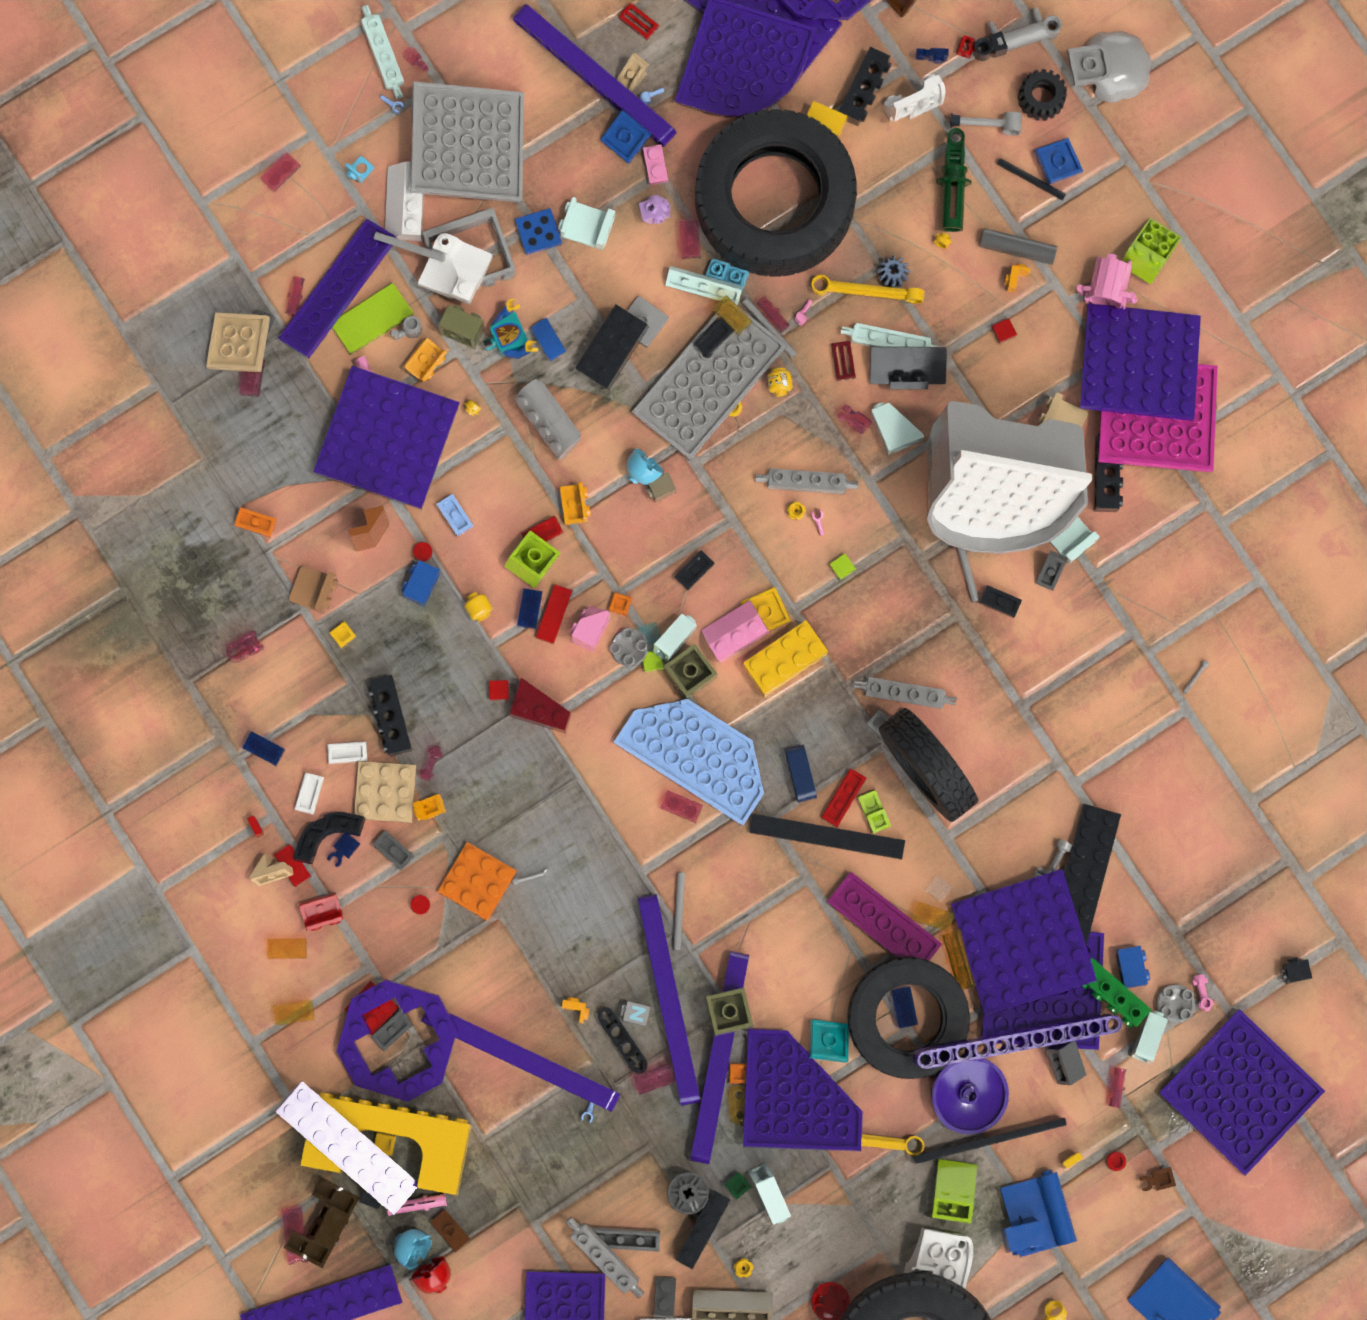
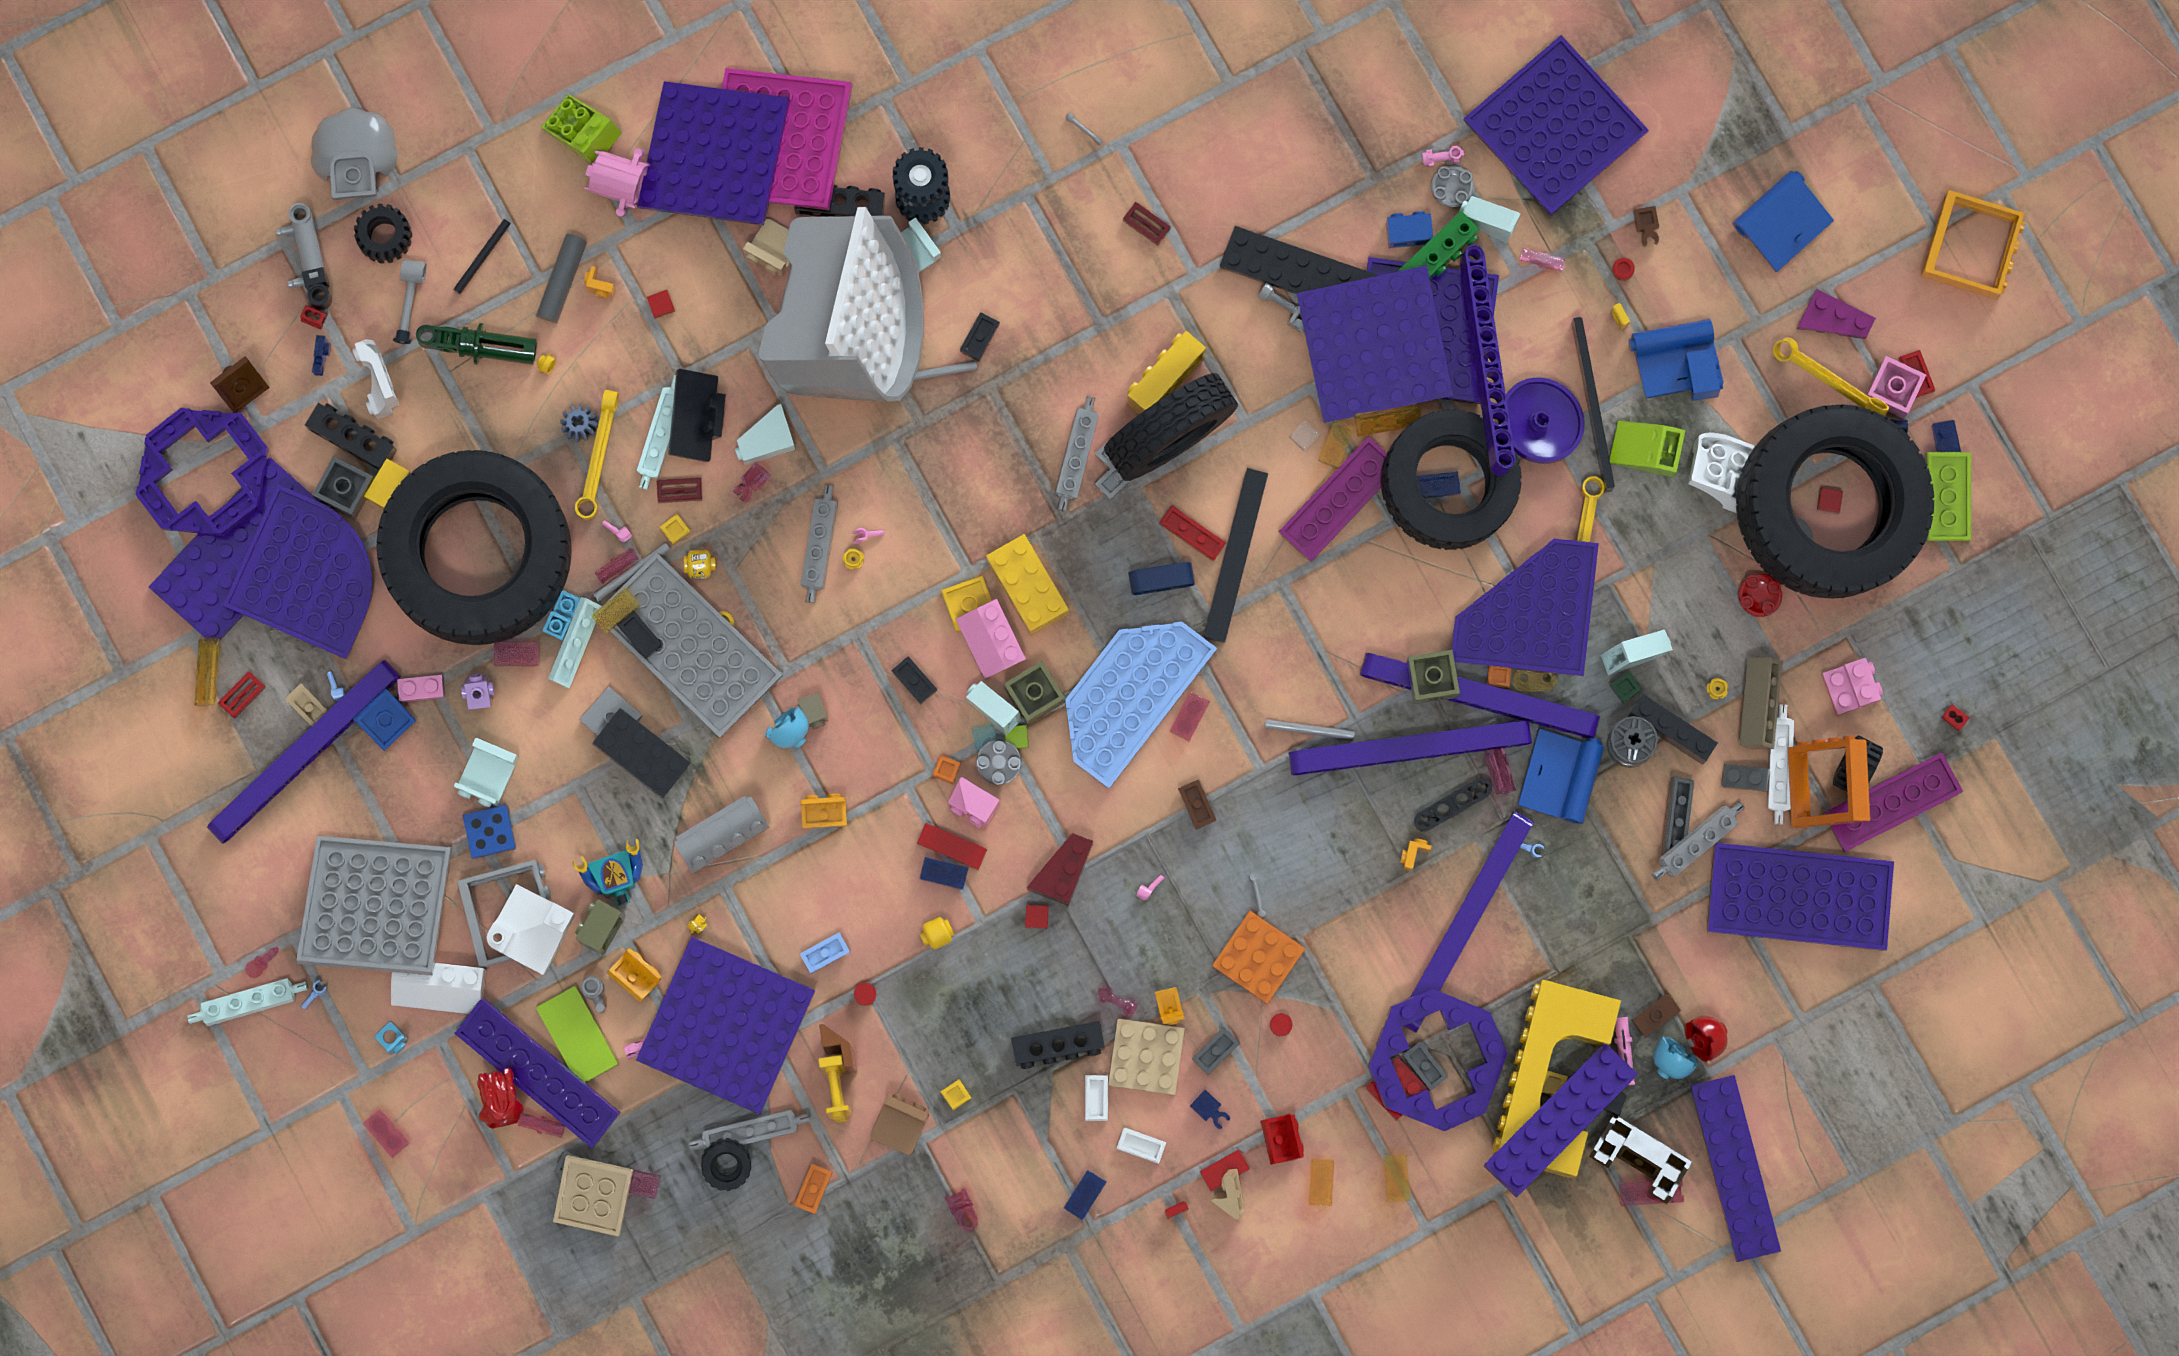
camera: 85 degrees left, 0 degrees up
black plate [293,812,366,865] -> none
light grey bar [374,232,446,262] -> none
blue brick [401,560,441,607] -> none
lime slope [504,531,561,589] -> none
red plate [521,516,564,542] -> none
blue slope [530,318,566,361] -> none
light grey brick [620,1001,651,1027] -> none
teal plate [809,1019,849,1063] -> none
lime tile [829,554,856,580] -> none
lime slope [857,789,891,834] -> none
blue tile [1034,138,1083,185] -> none
dark grey slope [1036,550,1068,590] -> none
dark grey brick [1046,1041,1087,1086] -> none
black brick [1281,958,1312,984] -> none
none -> dark grey brick [312,456,374,520]
none -> red piece [477,1068,524,1129]
none -> yellow tile [660,514,691,545]
none -> light grey plate [689,1110,810,1151]
none -> black tyre [701,1138,751,1191]
none -> yellow fence [819,1055,853,1123]
none -> black plate [892,147,950,224]
none -> dark red tile [1123,202,1171,246]
none -> yellow brick [1127,331,1206,415]
none -> bright pink hand [1136,875,1165,900]
none -> reddish brown plate [1178,779,1216,830]
none -> blue door [1517,729,1604,824]

